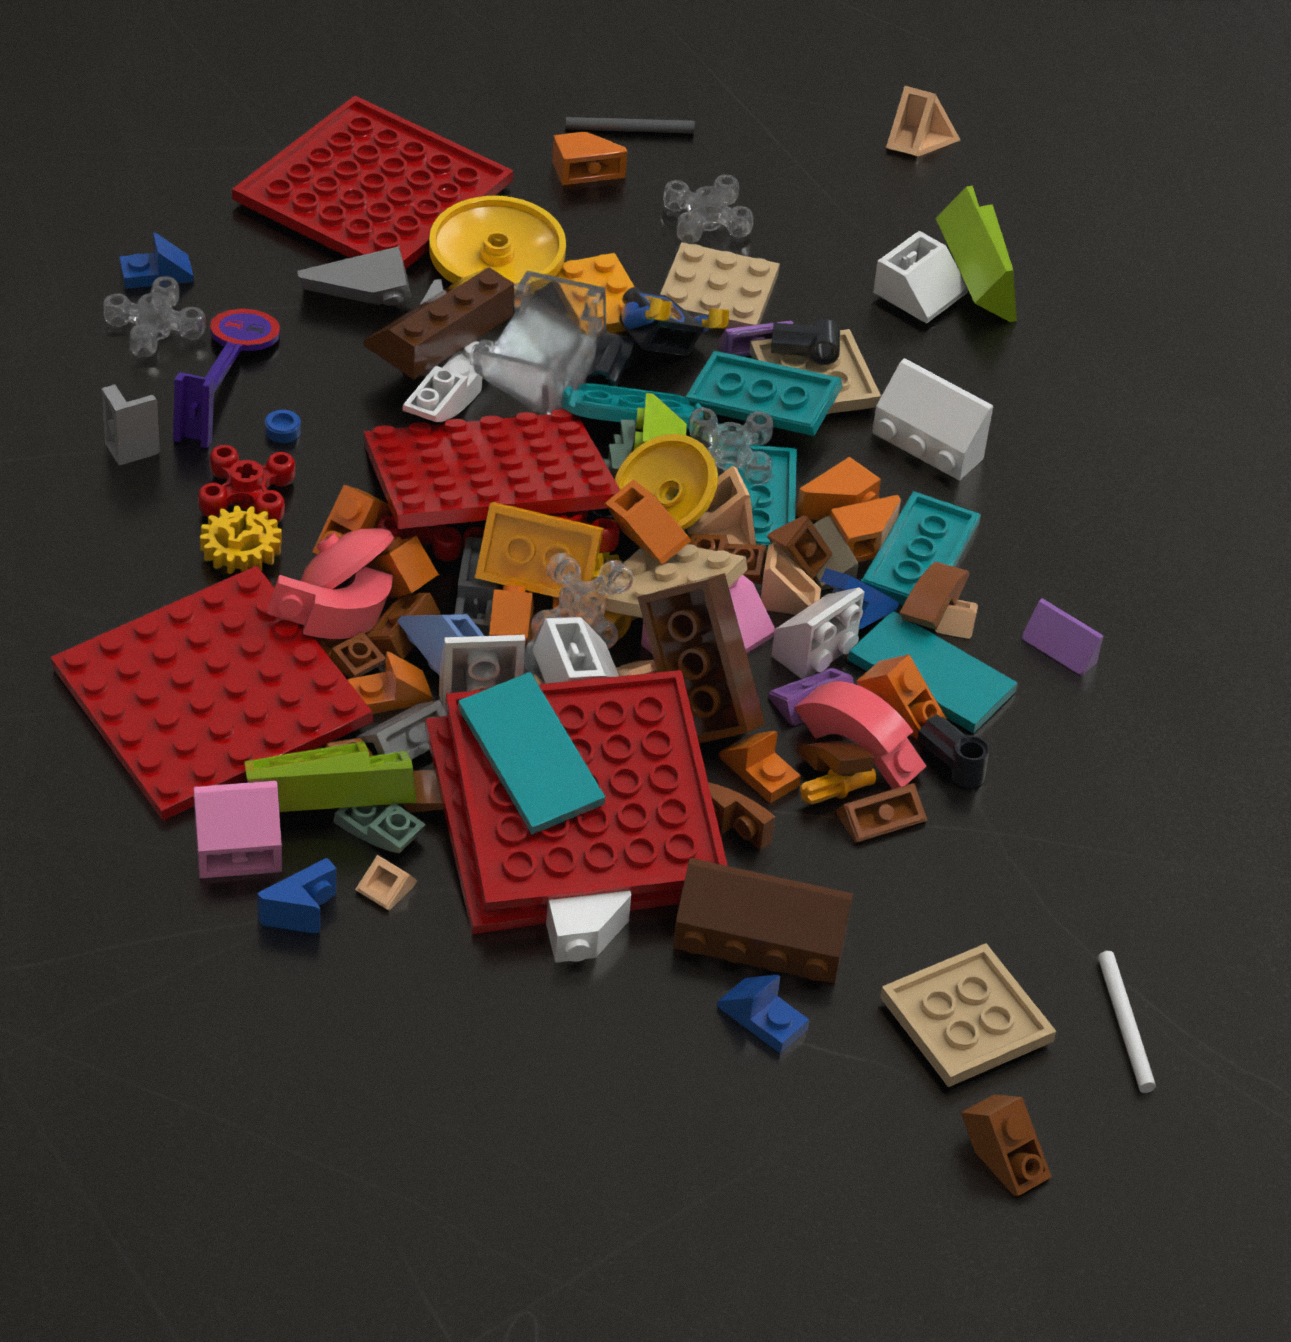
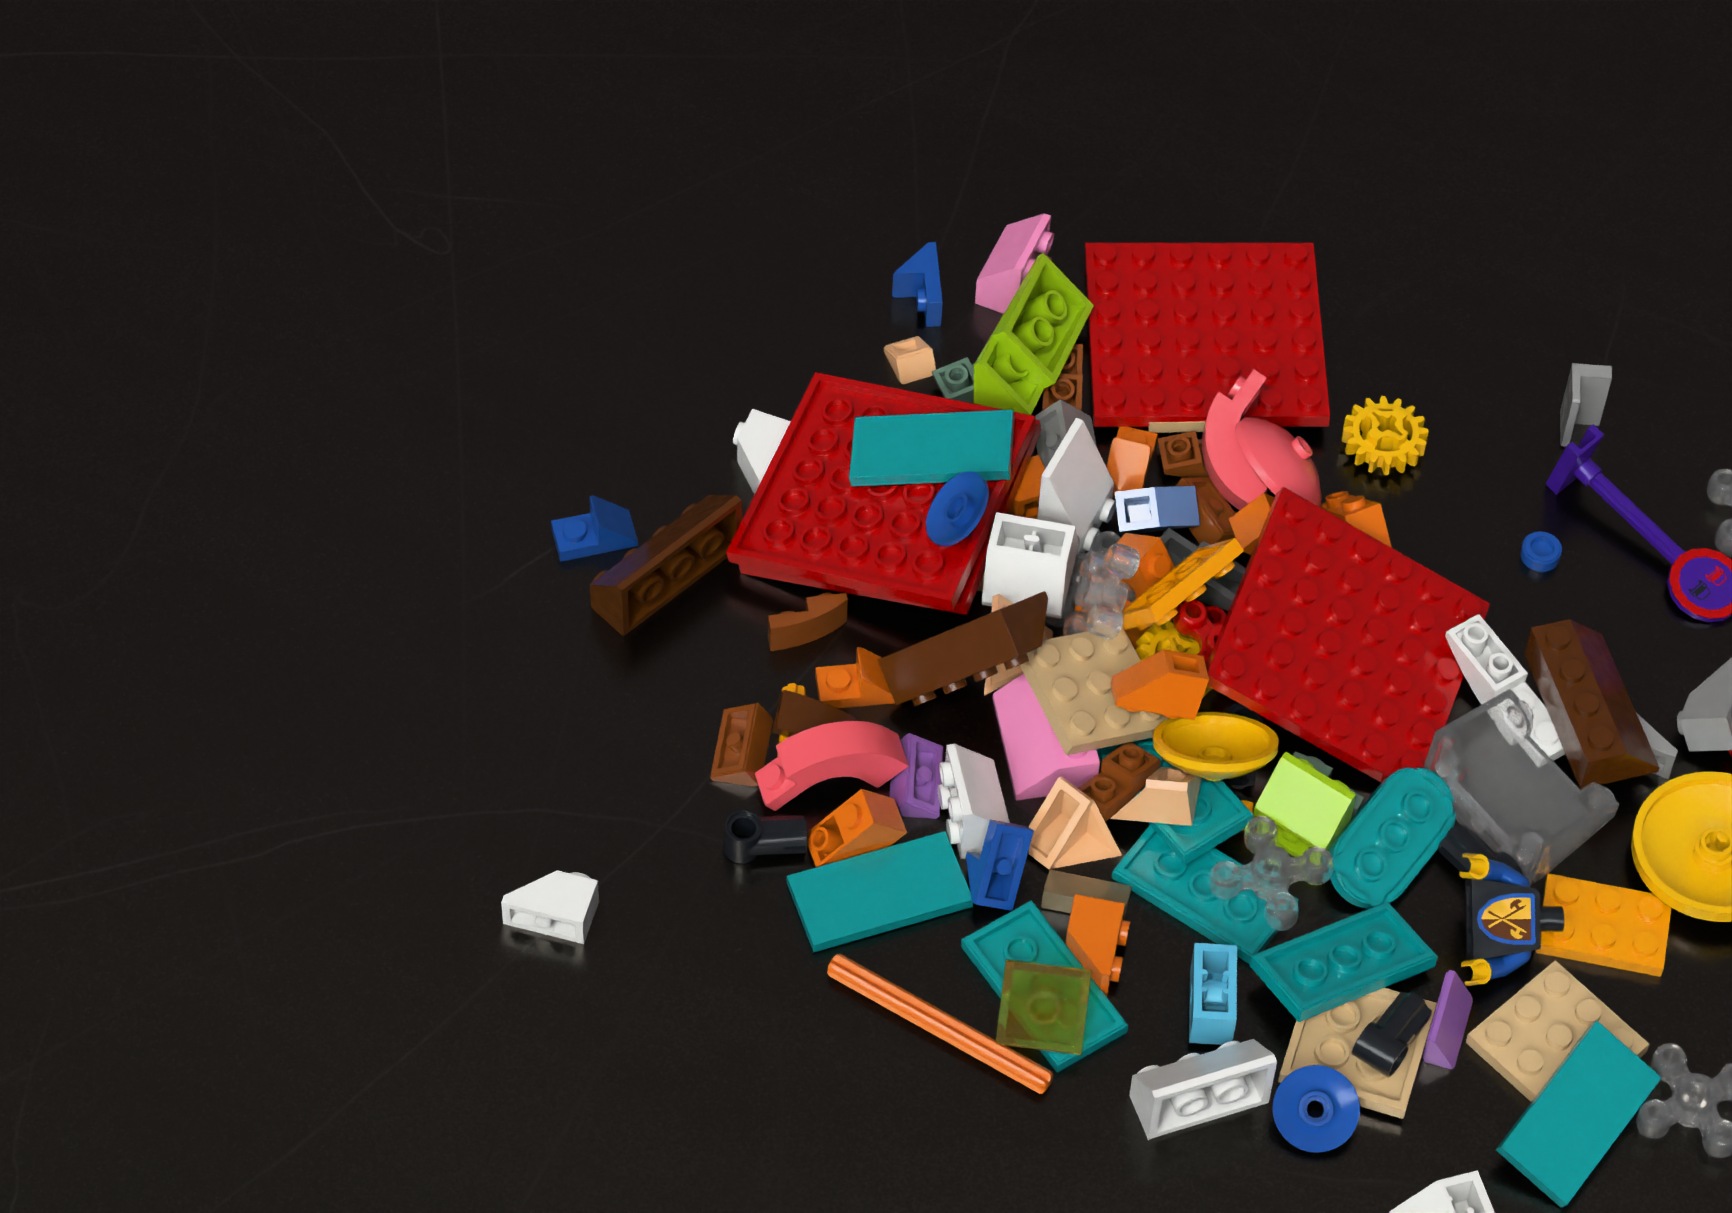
camera: 125 degrees right, 10 degrees up
red gear [198,445,295,523] -> none
dark orange slope [767,515,832,580] -> none
orange slope [796,457,881,520] -> none
tan plate [880,943,1056,1087] -> none
dark orange slope [900,562,970,630] -> none
light nougat slope [935,600,978,639] -> none
dark orange slope [960,1094,1052,1196] -> none
medium lavender slope [1022,598,1103,675] -> none
white bar [1098,951,1156,1093] -> none
none -> white slope [501,870,599,944]
none -> orange axle [827,954,1053,1094]
none -> blue dish [926,471,989,547]
none -> clear yellow slope [996,959,1092,1055]
none -> medium azure brick [1189,943,1237,1045]
none -> blue dish [1272,1065,1360,1153]
none -> teal tile [1495,1021,1662,1208]

